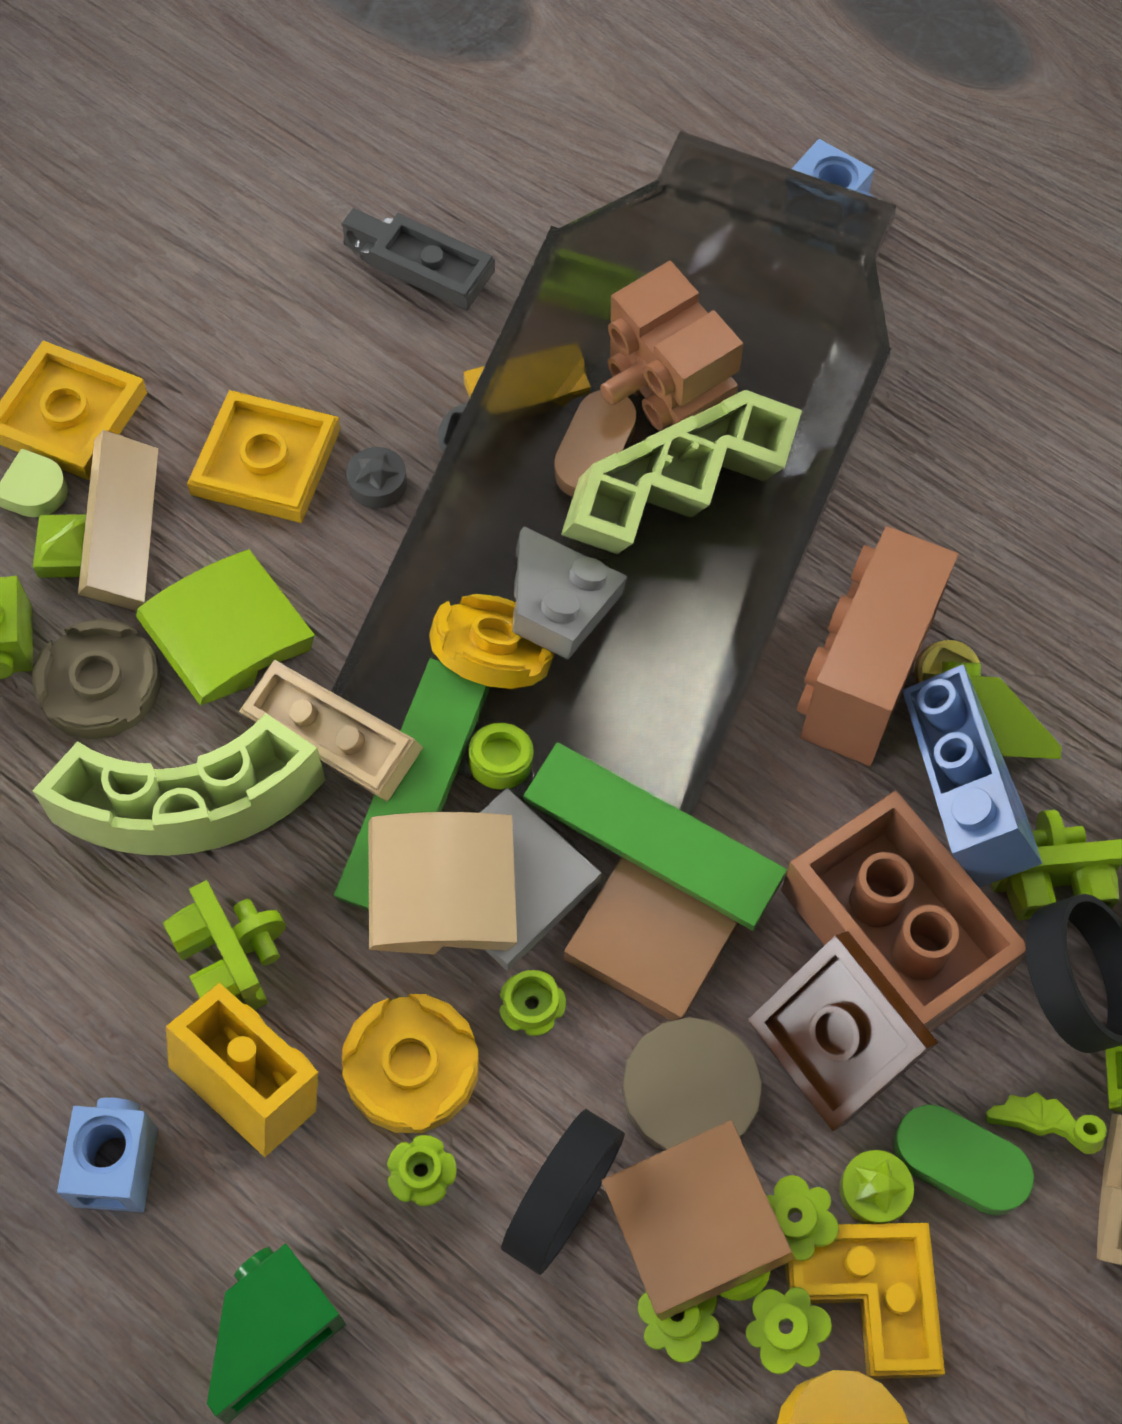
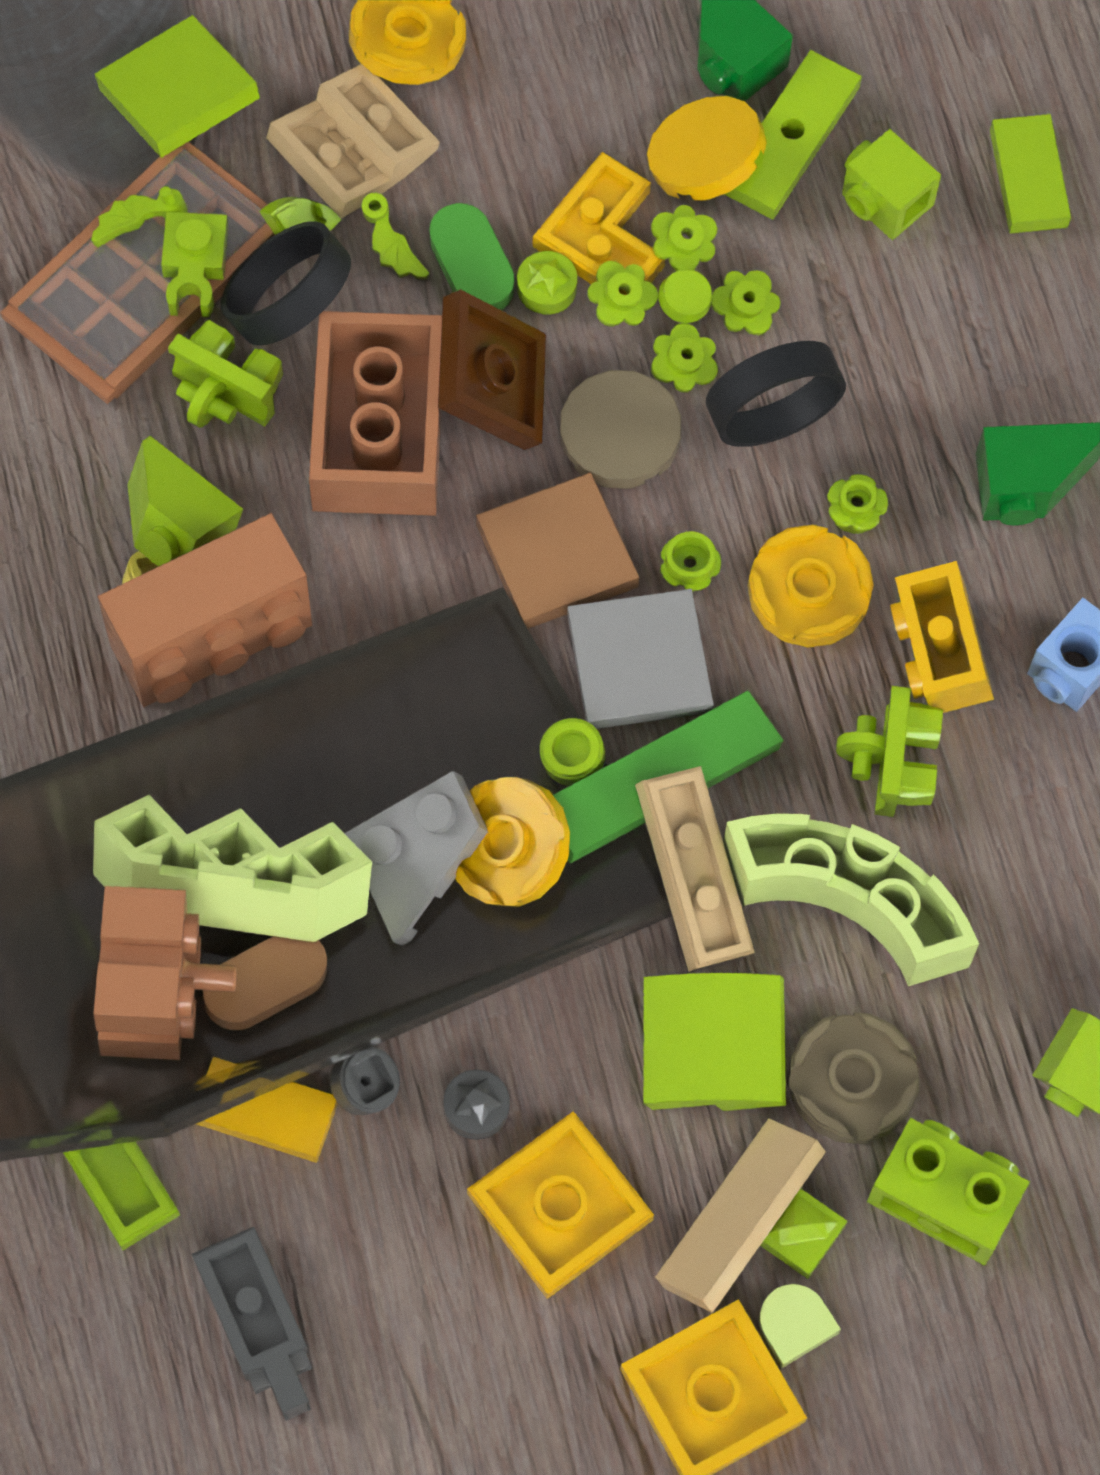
camera: 145 degrees left, 5 degrees up
tan slope [368,812,517,955] -> none
bright green tile [523,742,787,932] -> none
medium nougat tile [601,1120,795,1321] -> none
medium blue slope [902,665,1043,888] -> none

